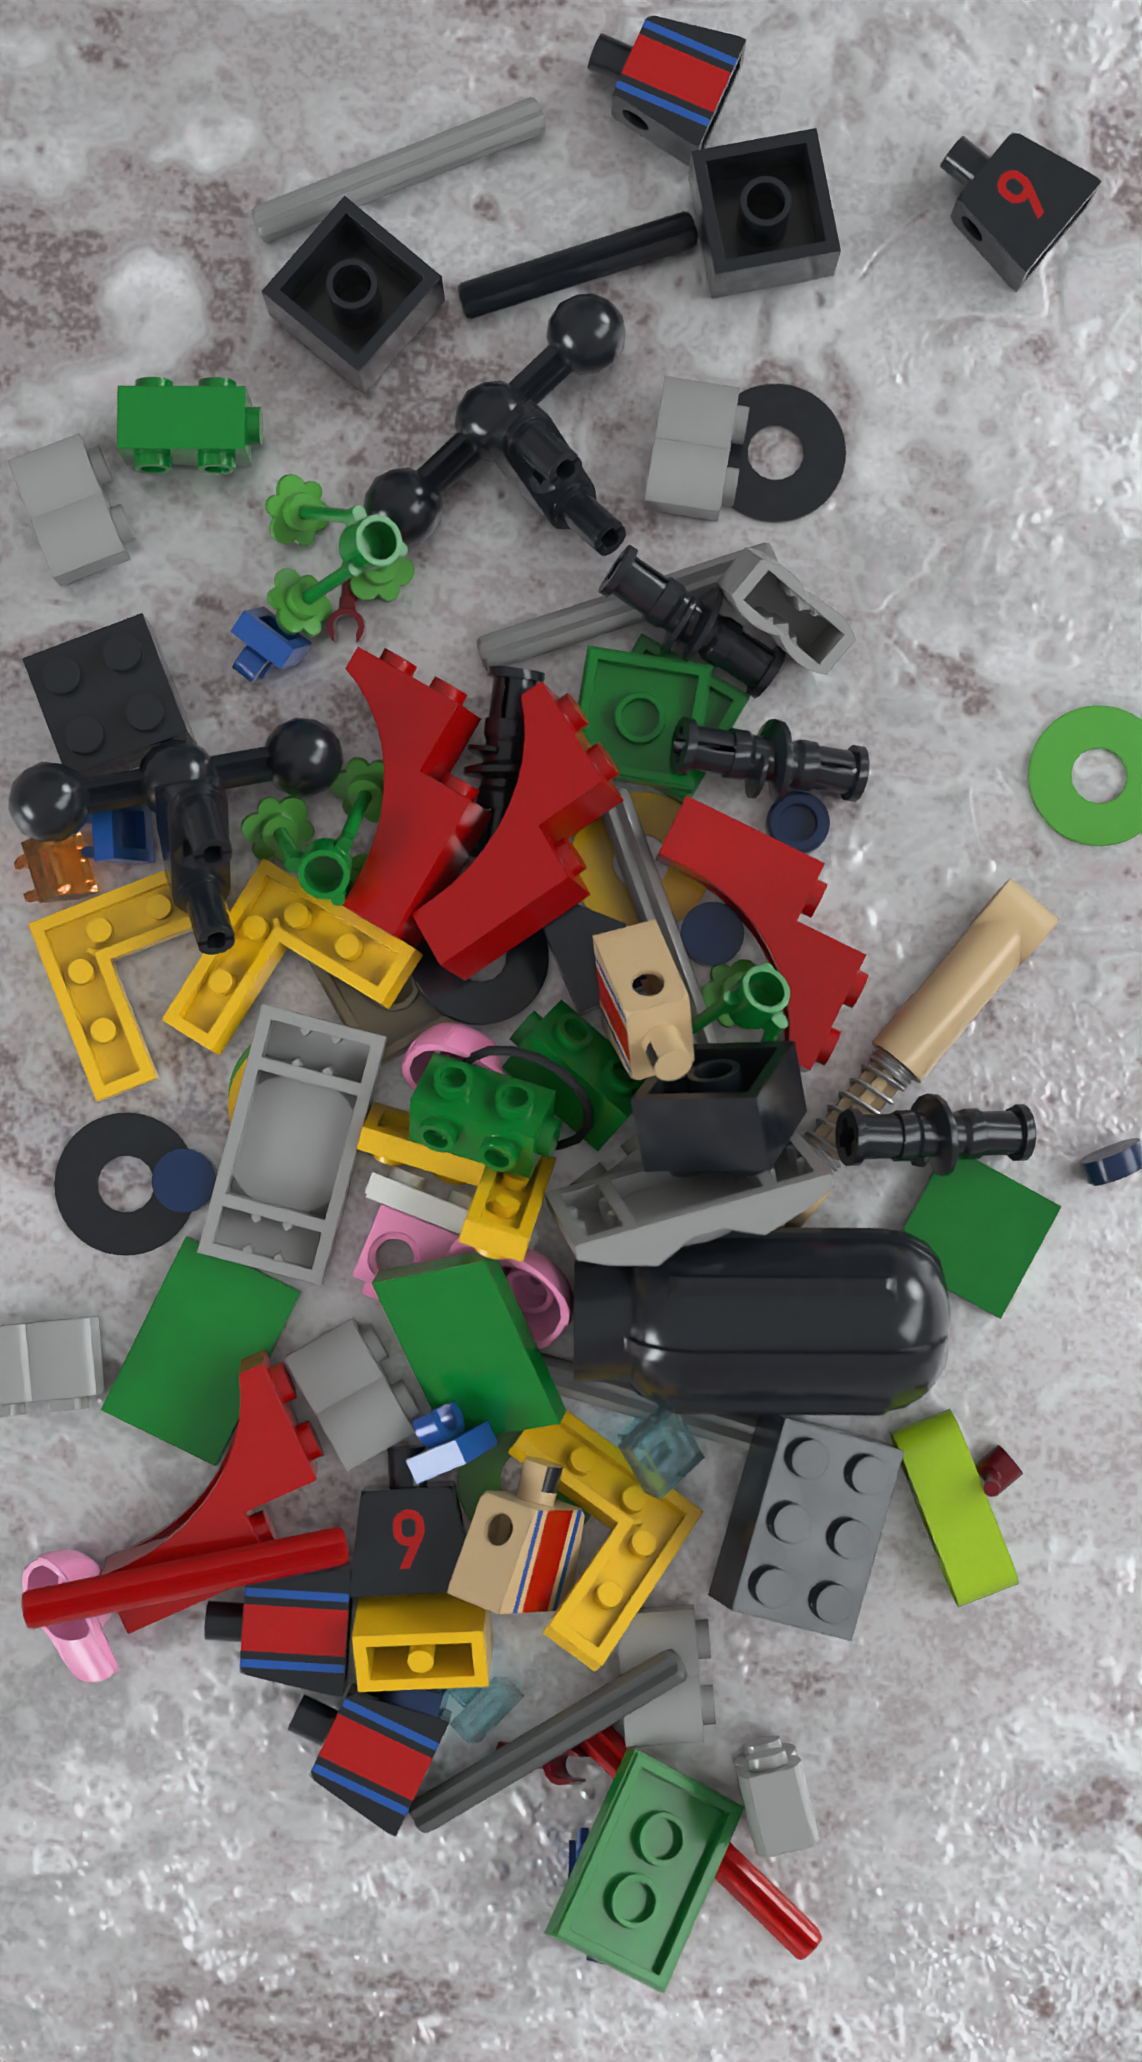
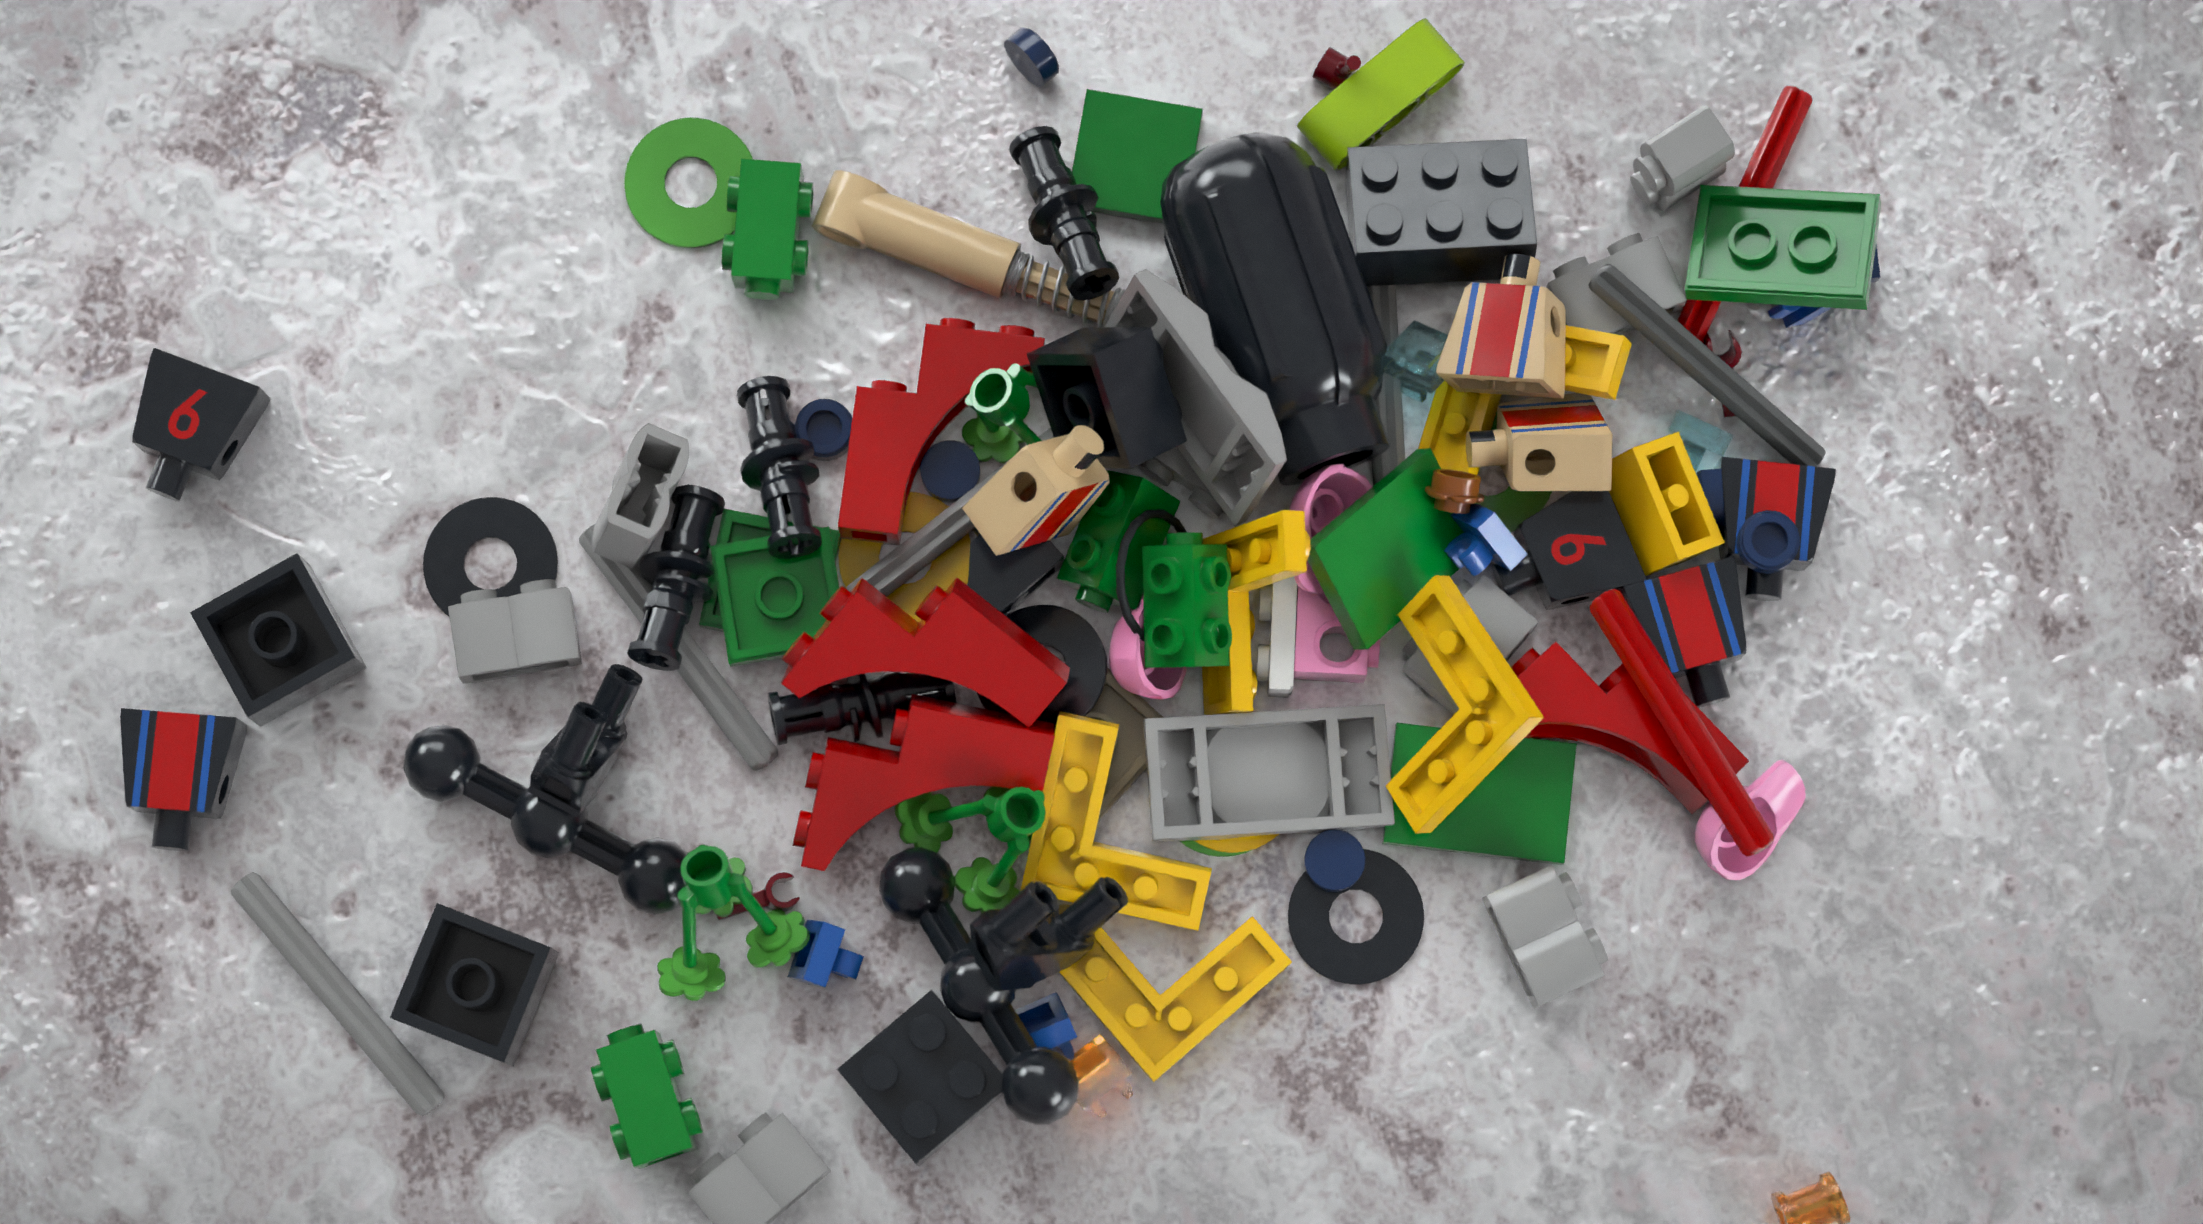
camera: 110 degrees left, 5 degrees down
black axle [458,211,698,319] -> none
none -> green brick [722,159,814,300]
none -> yellow plate [1385,575,1544,834]
none -> dark orange plate [1425,469,1484,514]
none -> torso [1436,254,1566,398]
none -> dark blue tile [1736,510,1800,574]

